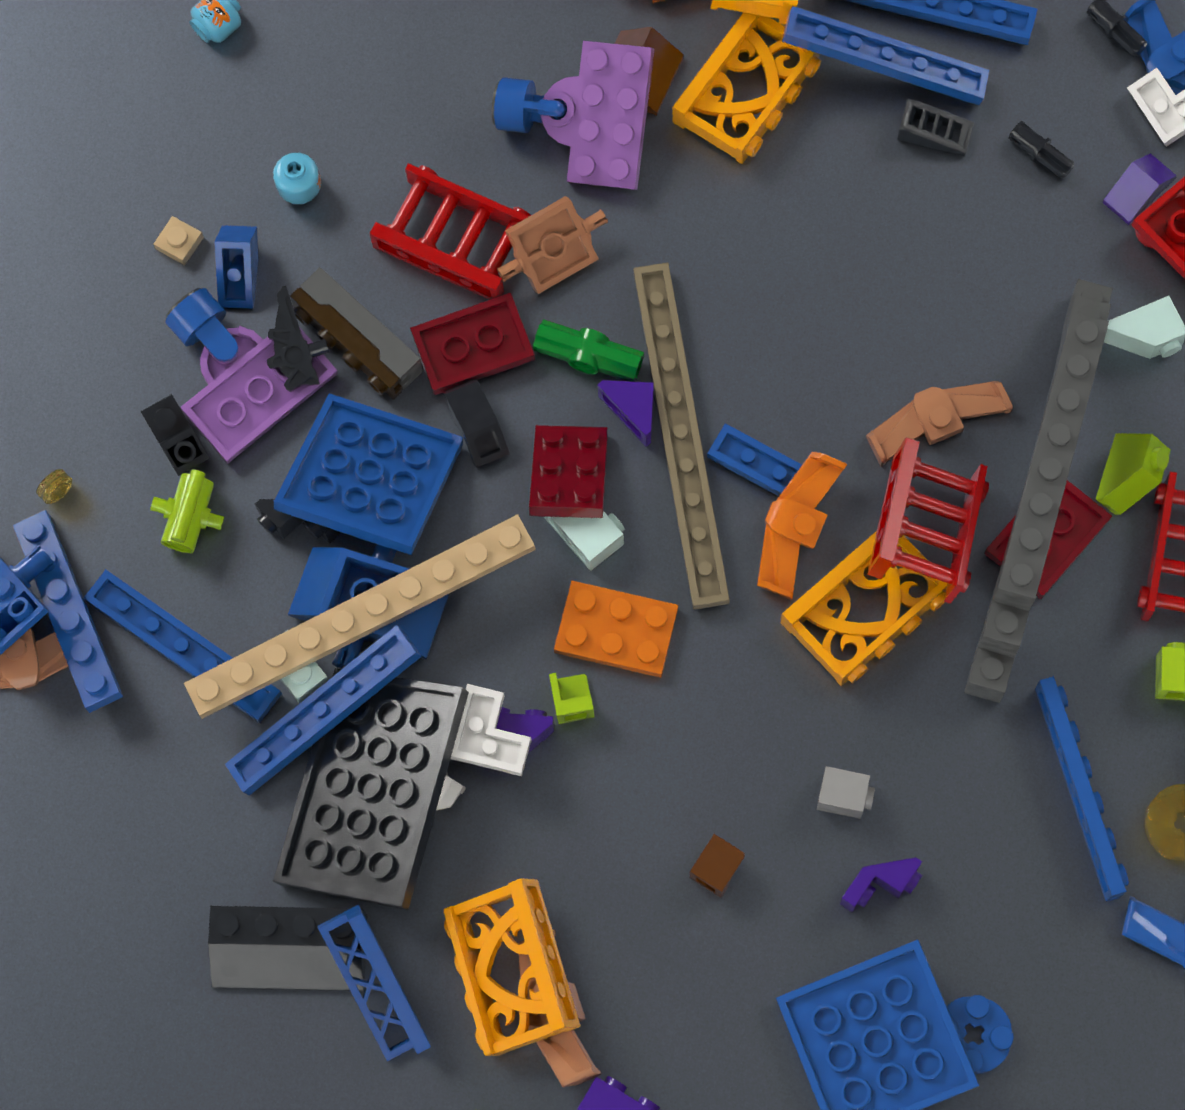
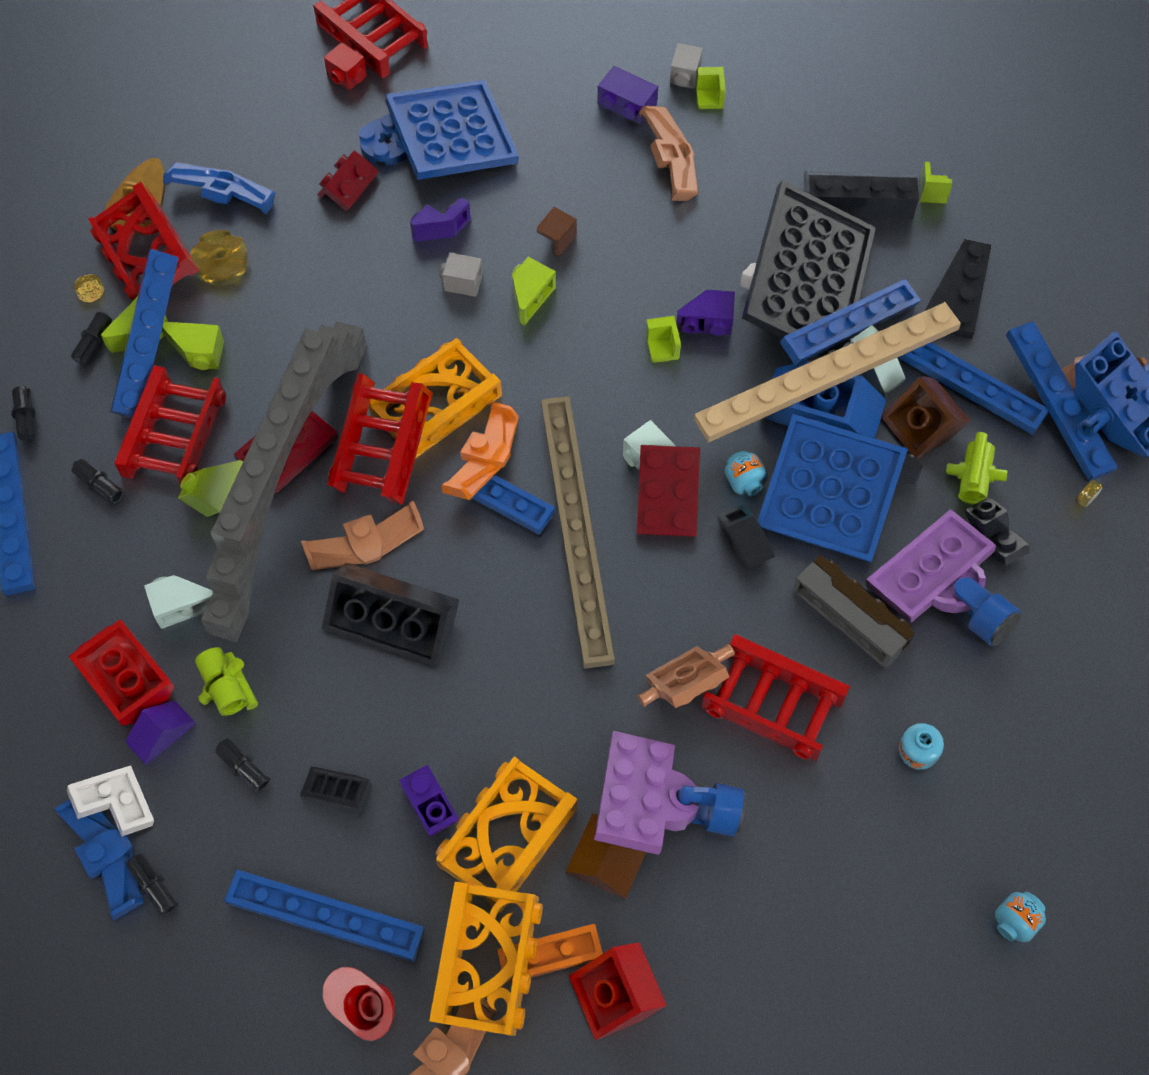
camera: 175 degrees right, 10 degrees down
tan plate [153,216,204,265] -> none
blue slope [214,225,259,308] -> none
black piece [267,286,329,392] -> none
blue fence [317,904,431,1061] -> none
dark red plate [410,292,535,395] -> none
light orange fence [443,878,581,1056] -> none
white plate [451,684,531,776] -> none
green piece [533,319,644,382] -> none
orange plate [554,580,678,678] -> none
dark purple slope [597,380,654,447] -> none
blue plate [782,6,989,105] -> none
blue plate [1035,676,1129,902] -> none
none -> lime pin [195,647,258,716]
none -> dark red bracket [317,150,379,211]
none -> black slope [321,563,459,667]
none -> dark purple slope [399,764,459,837]
none -> lime slope [511,256,556,326]
none -> medium azure head [724,451,768,496]
none -> reddish brown slope [881,376,970,459]
none -> lime panel [919,161,952,204]
none -> black wing [925,239,991,339]

